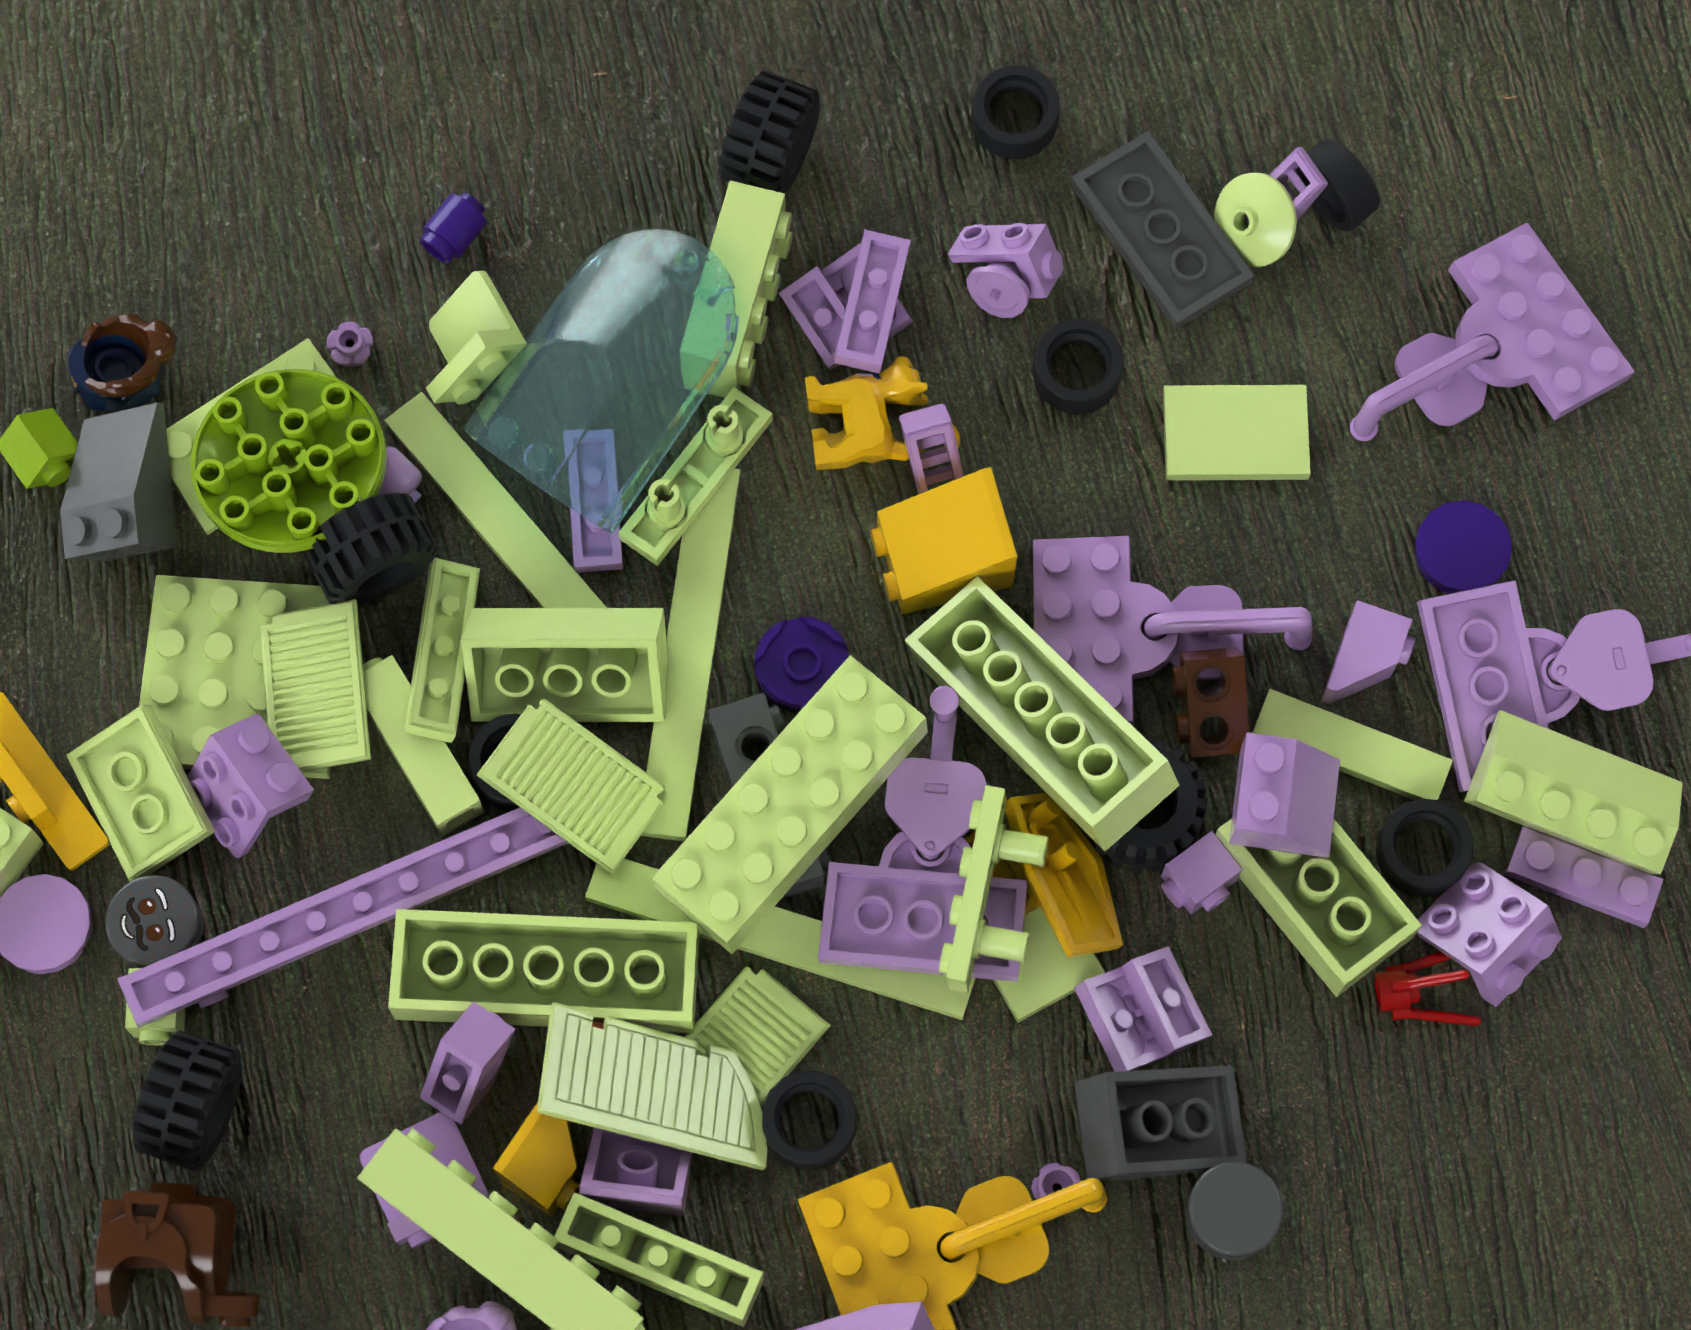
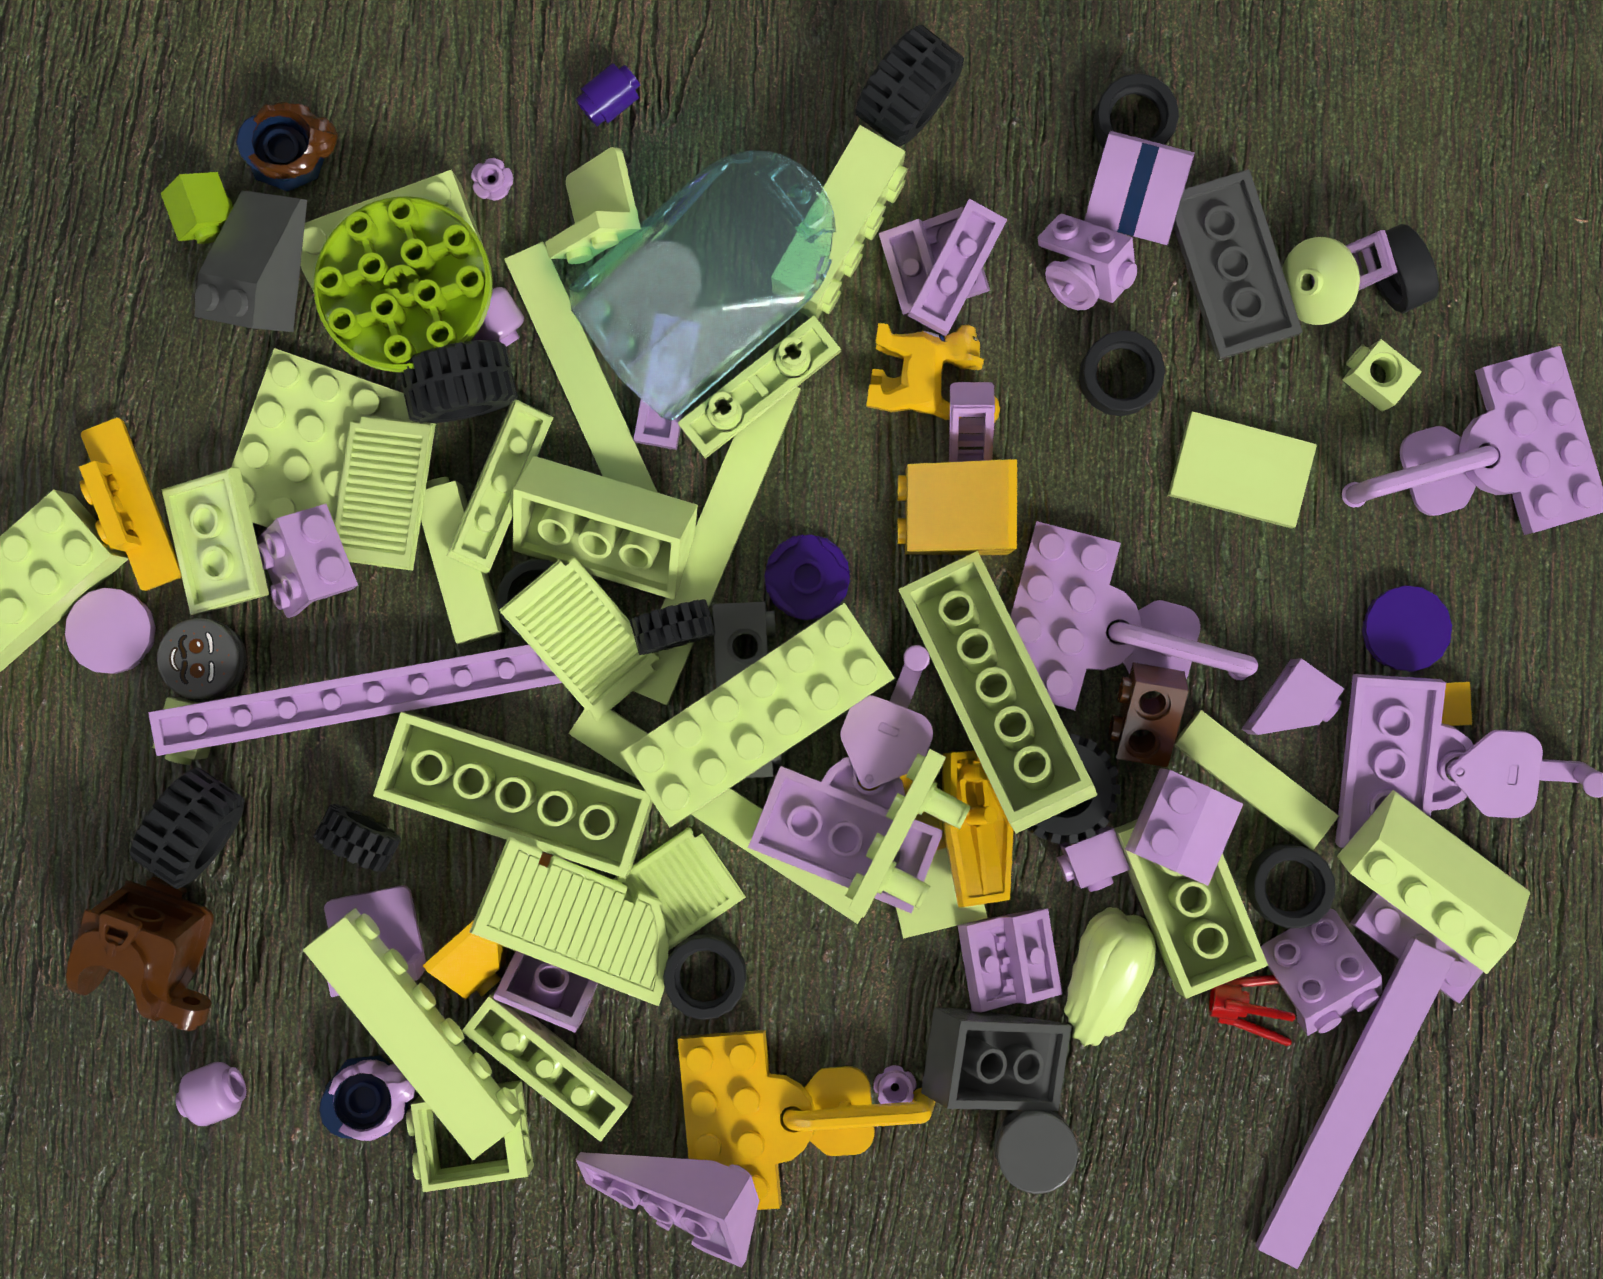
camera: 20 degrees right, 15 degrees up
lavender brick [419,1002,515,1125] -> none
none -> black tyre [313,804,402,872]
none -> black tyre [630,599,715,655]
none -> yellowish green hair [1064,907,1156,1047]
none -> lavender slope [1085,131,1195,245]
none -> lavender tile [1255,936,1455,1269]
none -> yellowish green brick [1342,339,1422,412]
none -> yellow tile [1442,682,1472,726]

